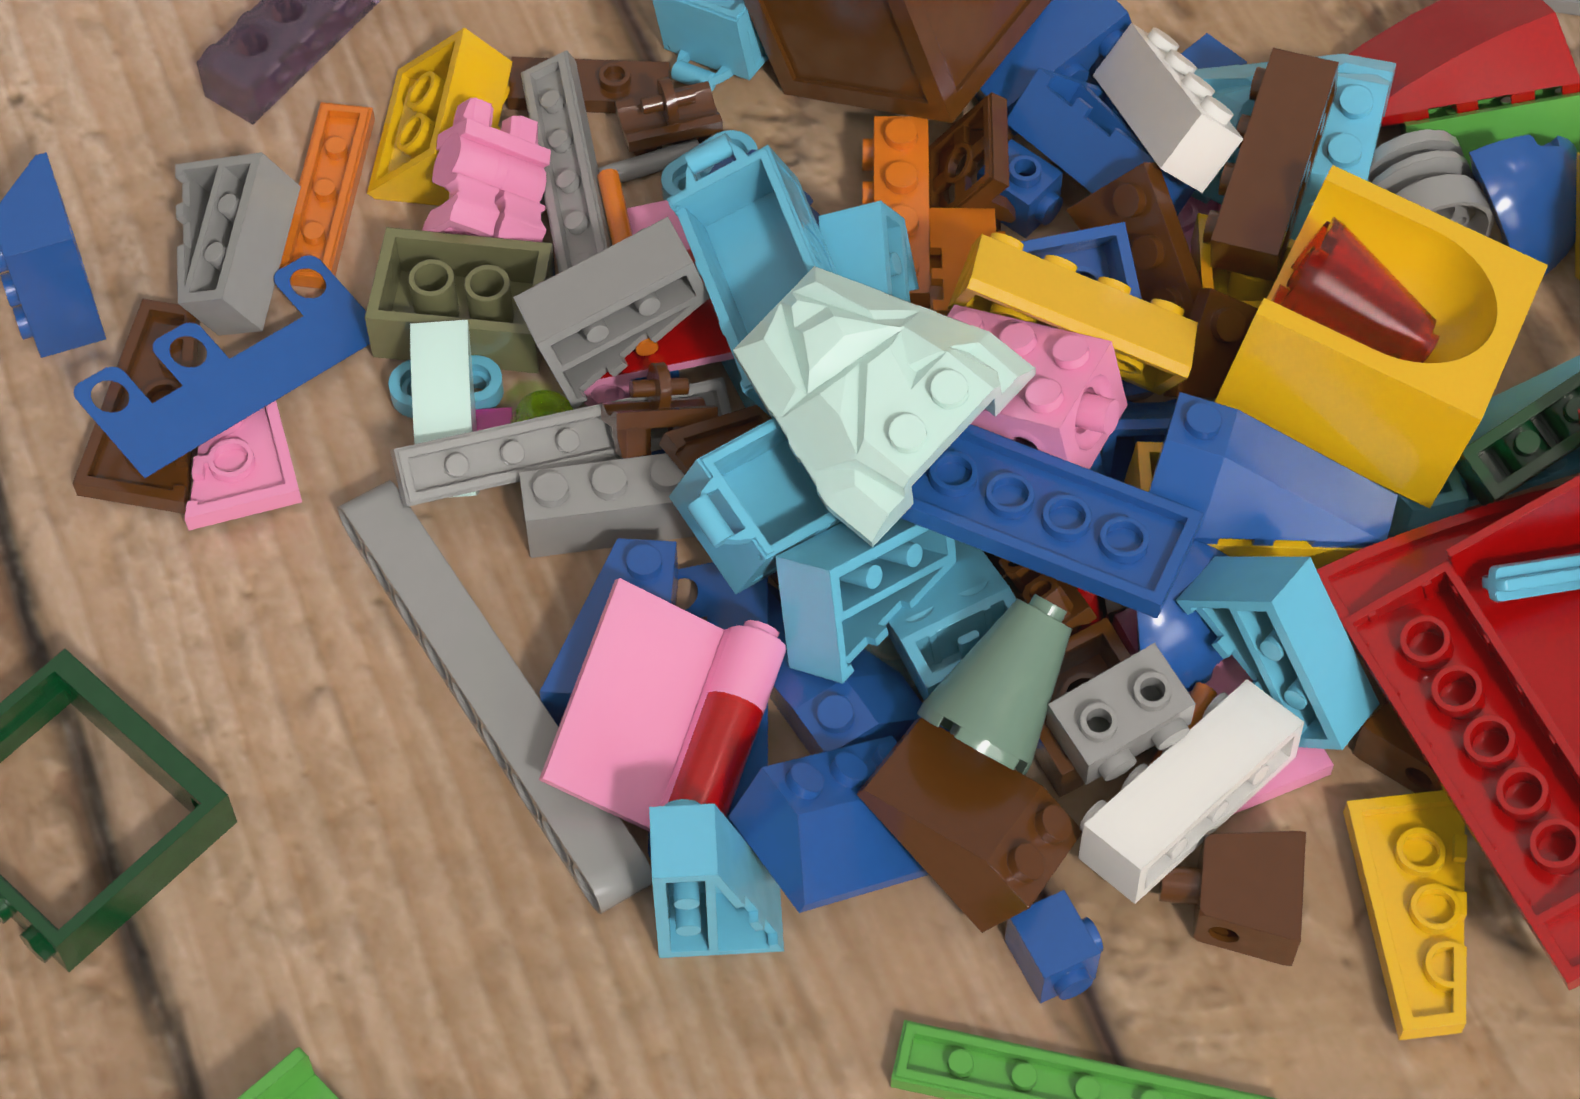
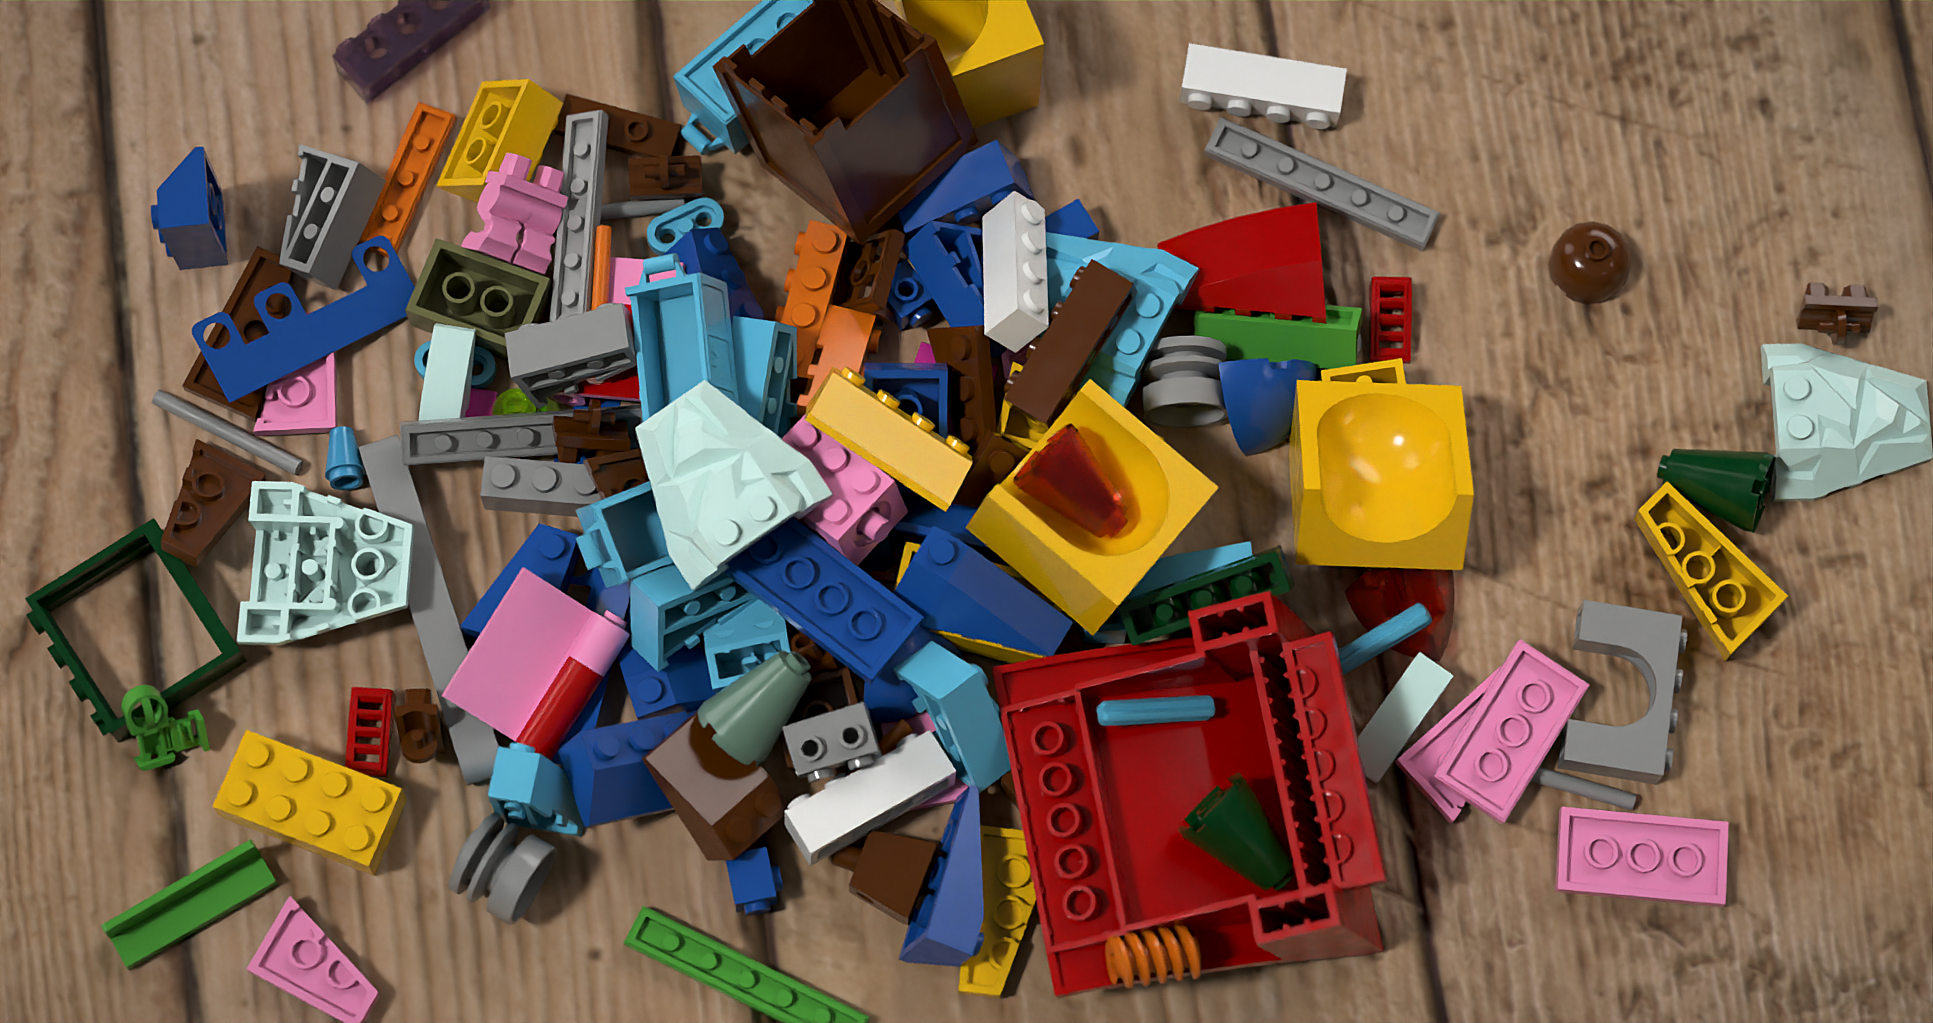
camera: 10 degrees right, 15 degrees up
none -> bright green piece [121,685,210,771]
none -> light grey bar [152,389,303,475]
none -> reddish brown wing [161,439,266,568]
none -> yellow brick [212,730,407,876]
none -> light aqua wedge [237,481,414,645]
none -> dark azure cone [325,426,366,490]
none -> red slope [345,687,396,778]
none -> reddish brown hips [395,688,445,764]
none -> light grey wheel [448,812,557,925]
none -> blue wedge [898,785,984,967]

